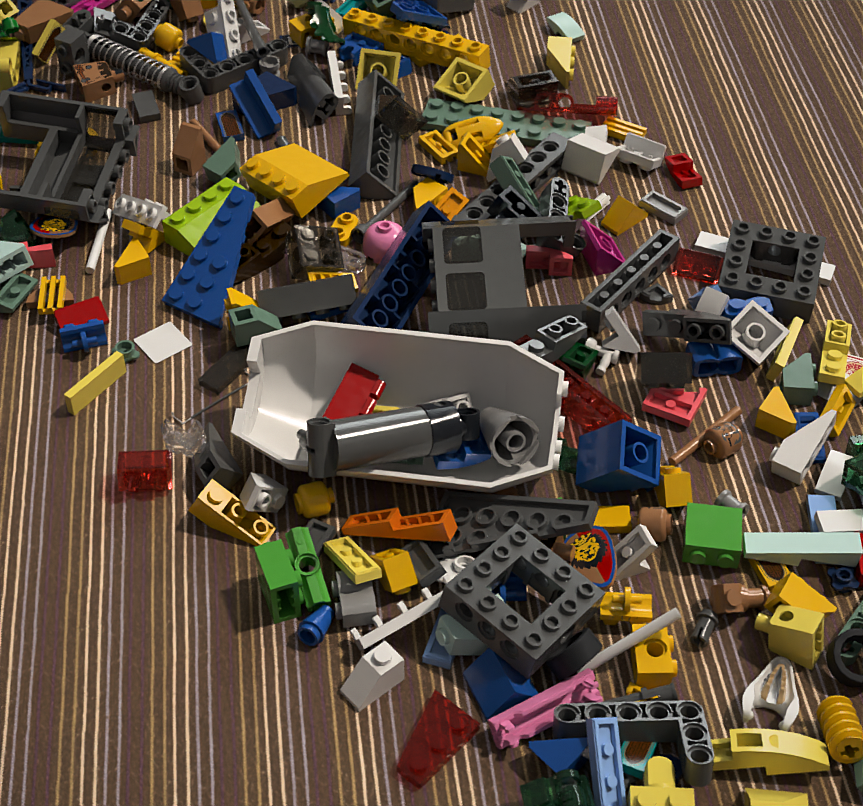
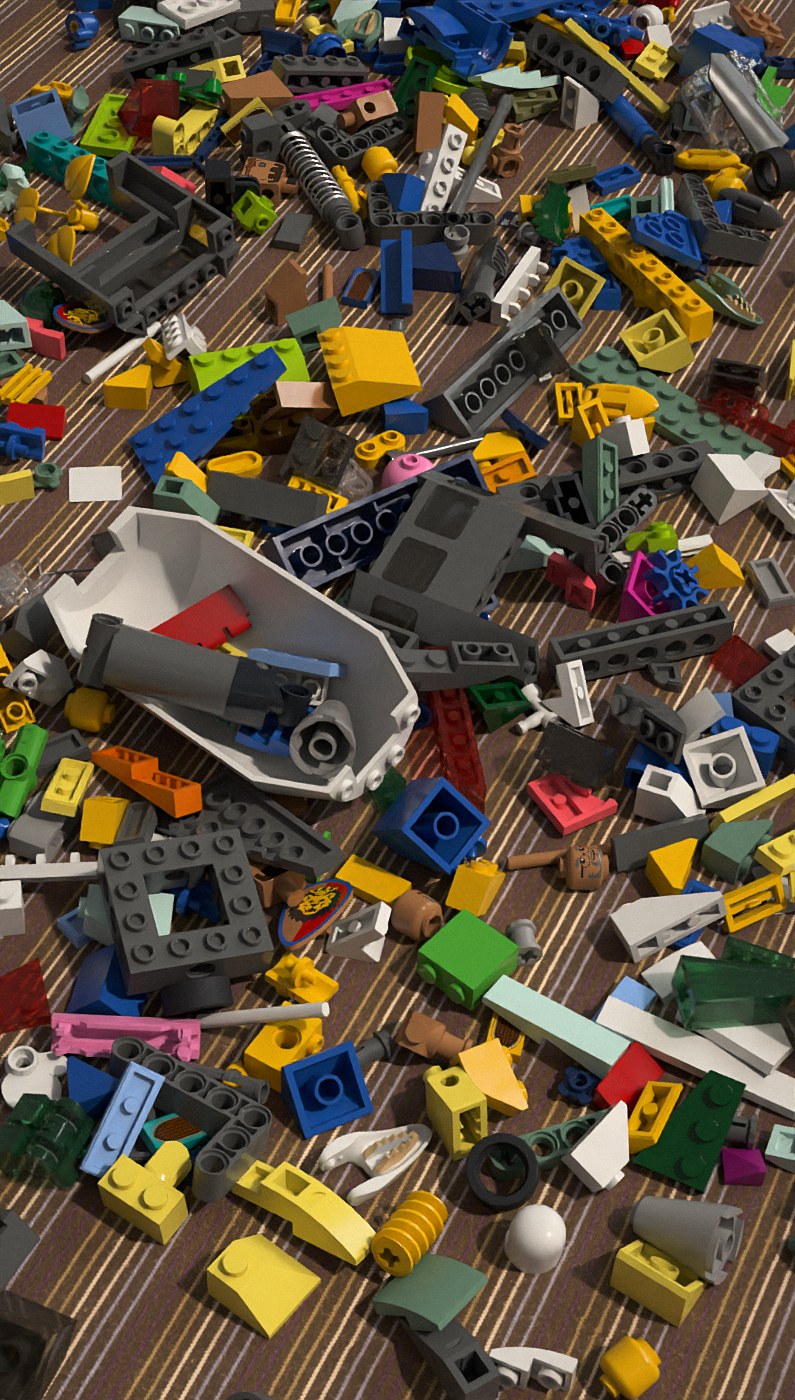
camera: 30 degrees right, 0 degrees up
none -> white plate [1,1046,68,1110]
none -> black brick [205,161,260,222]
none -> yellow tile [206,451,262,478]
none -> lime brick [232,190,278,236]
none -> light blue tile [248,648,347,677]
none -> blue slope [281,1040,374,1139]
none -> dark grey tile [610,813,709,872]
none -> white slope [633,764,707,823]
none -> blue gear [642,549,709,611]
none -> sand green animal [689,272,763,327]

